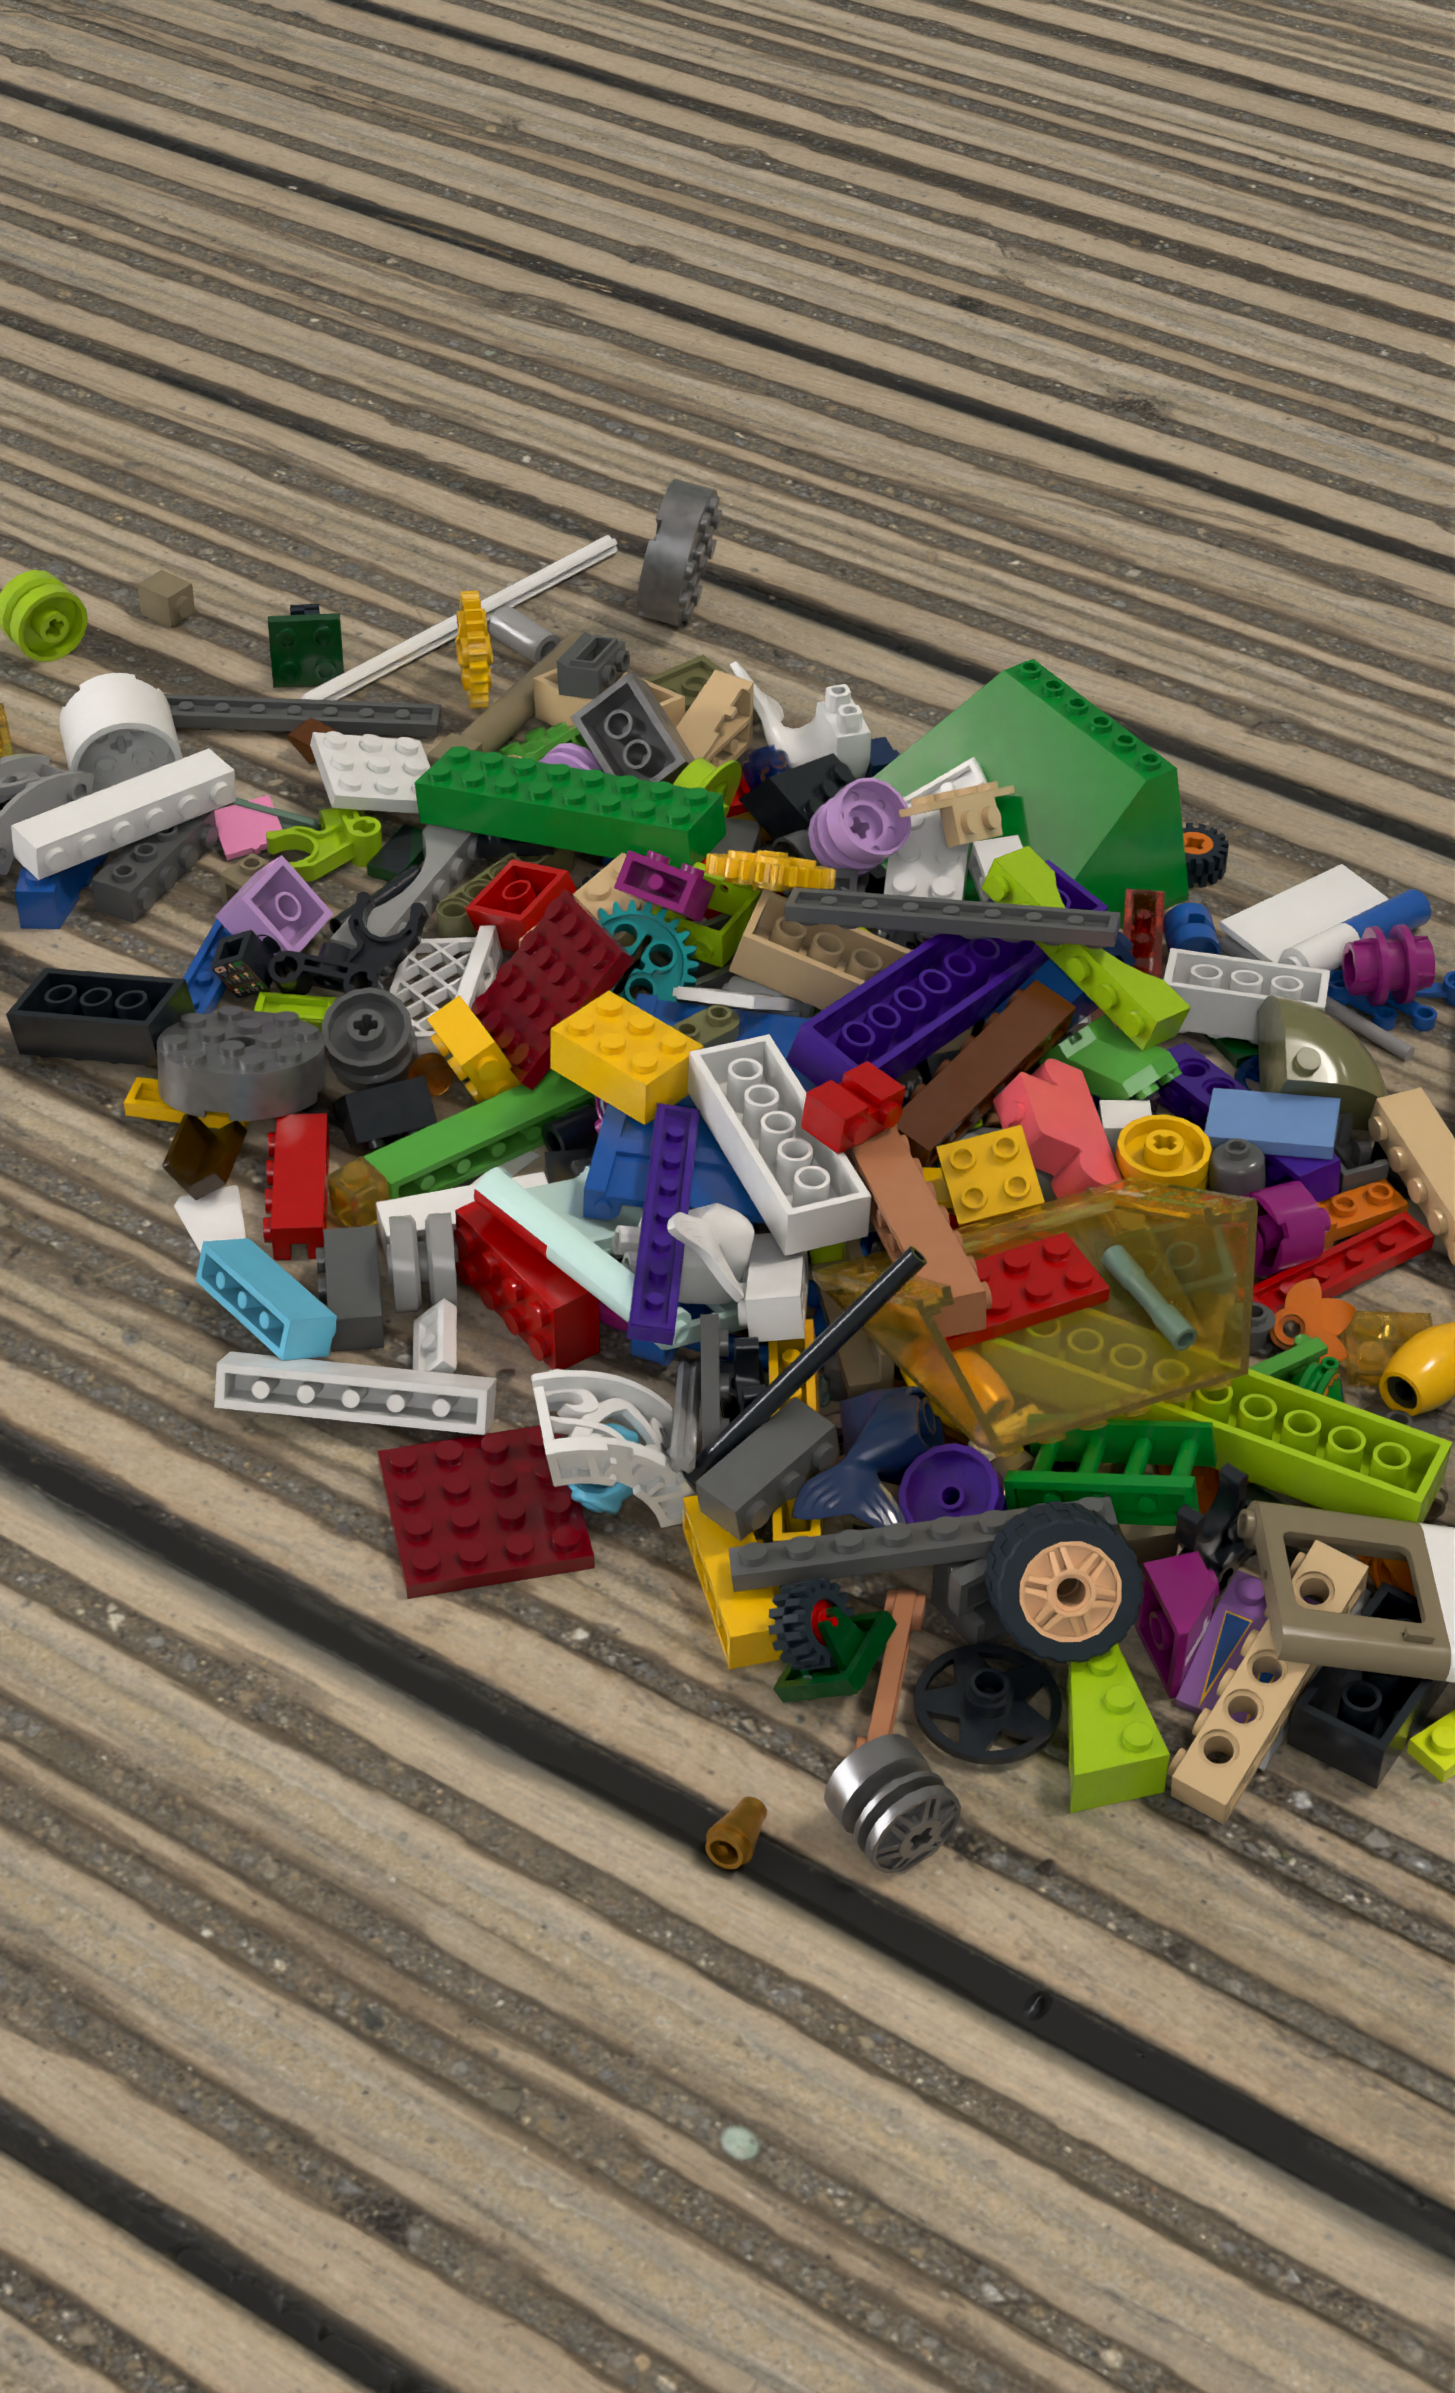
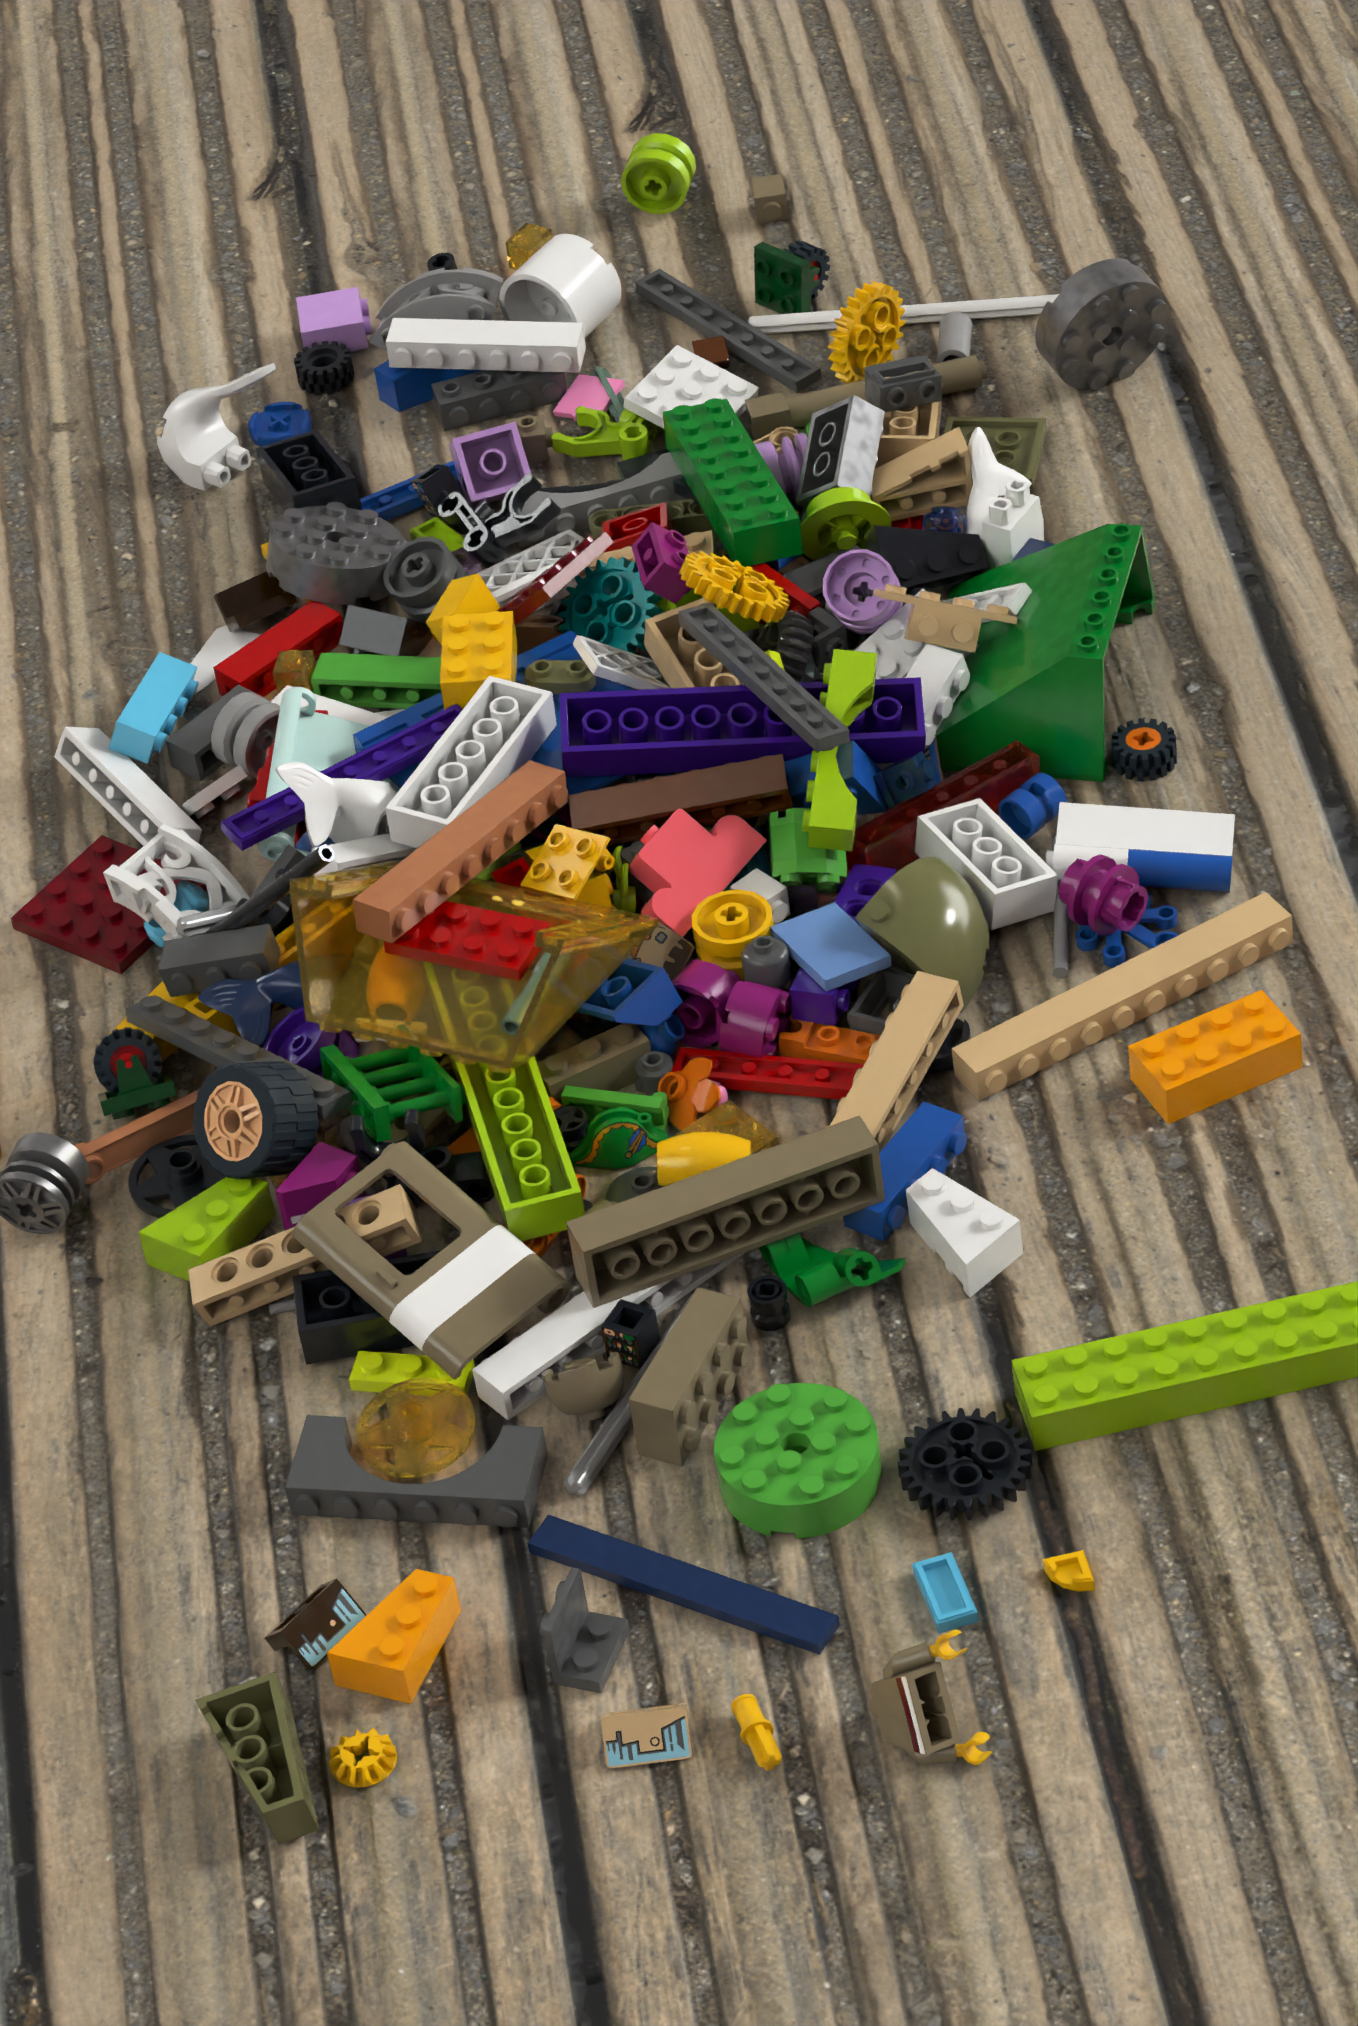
camera: 55 degrees right, 0 degrees up
red brick [800,1061,906,1154] -> none

